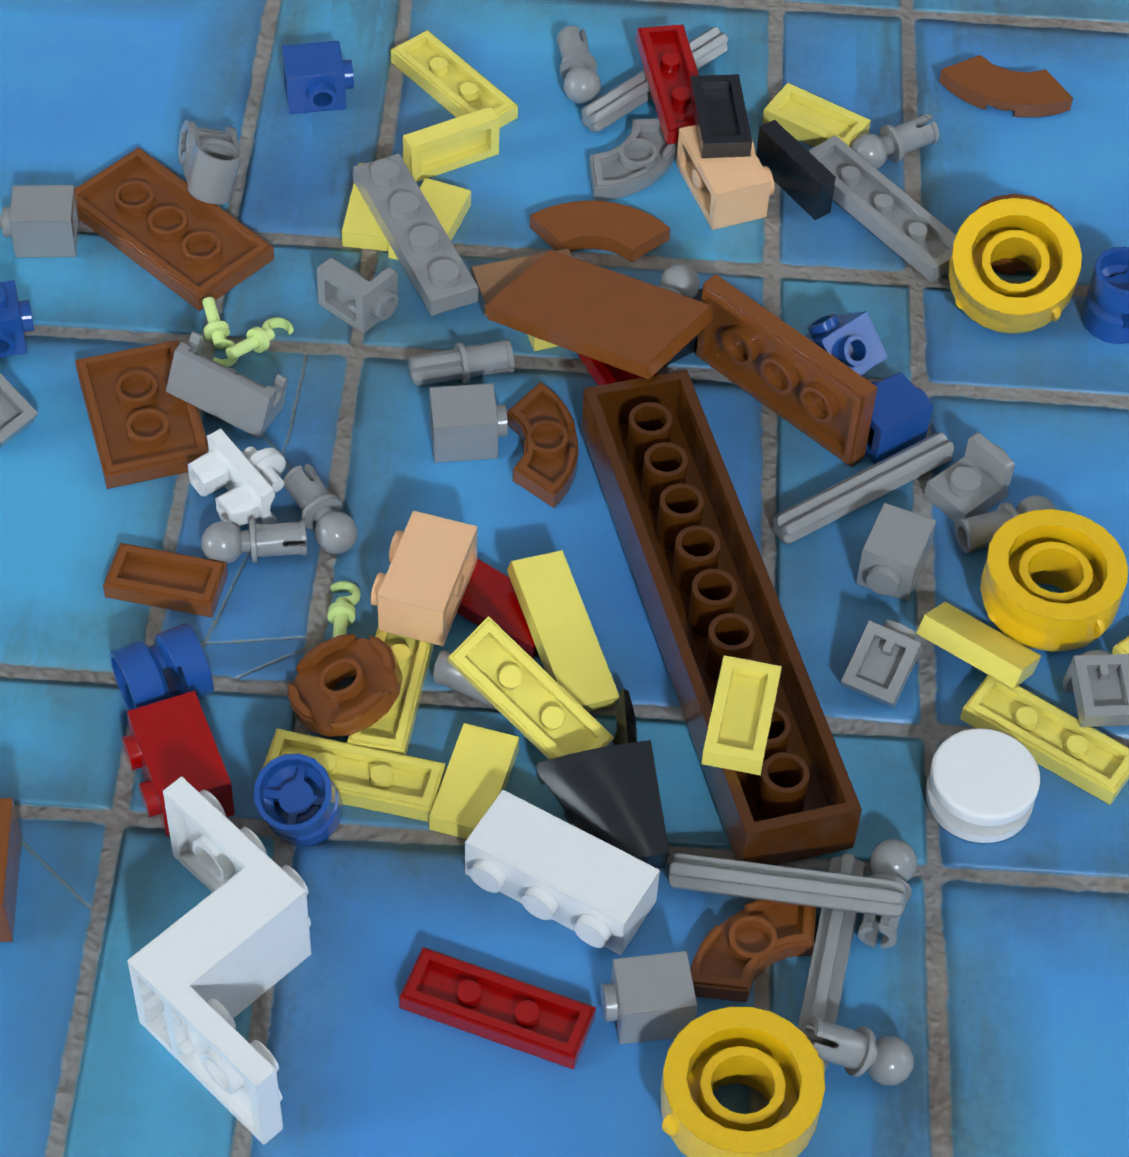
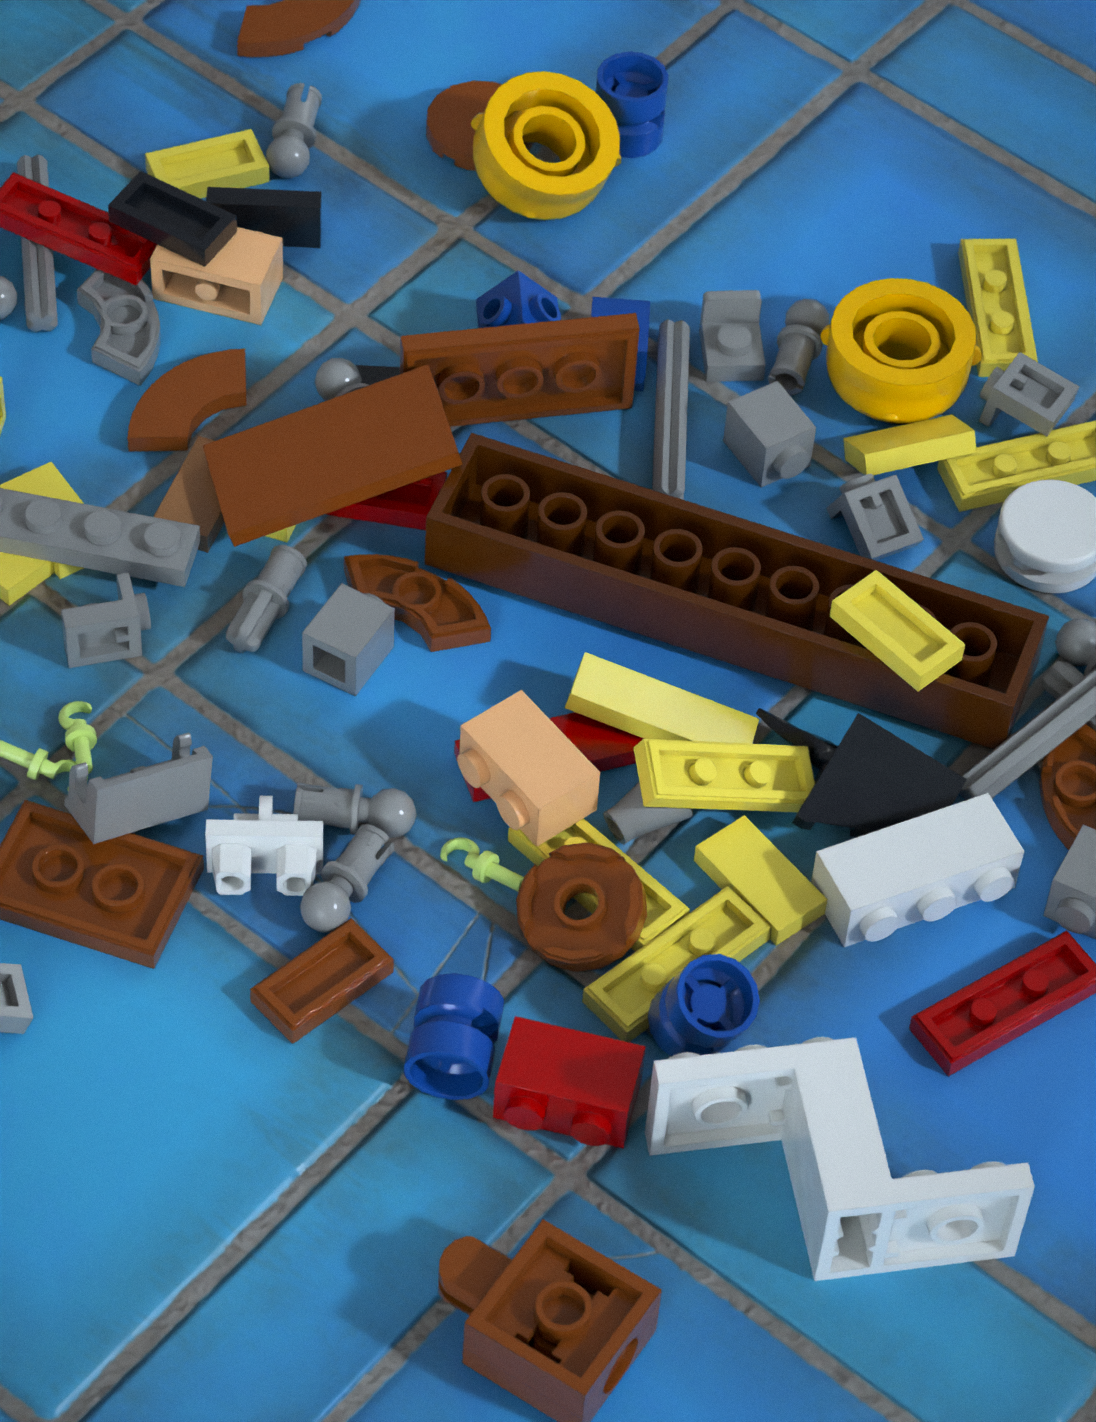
camera: 55 degrees left, 0 degrees up
light grey plate [808,135,956,283] -> none

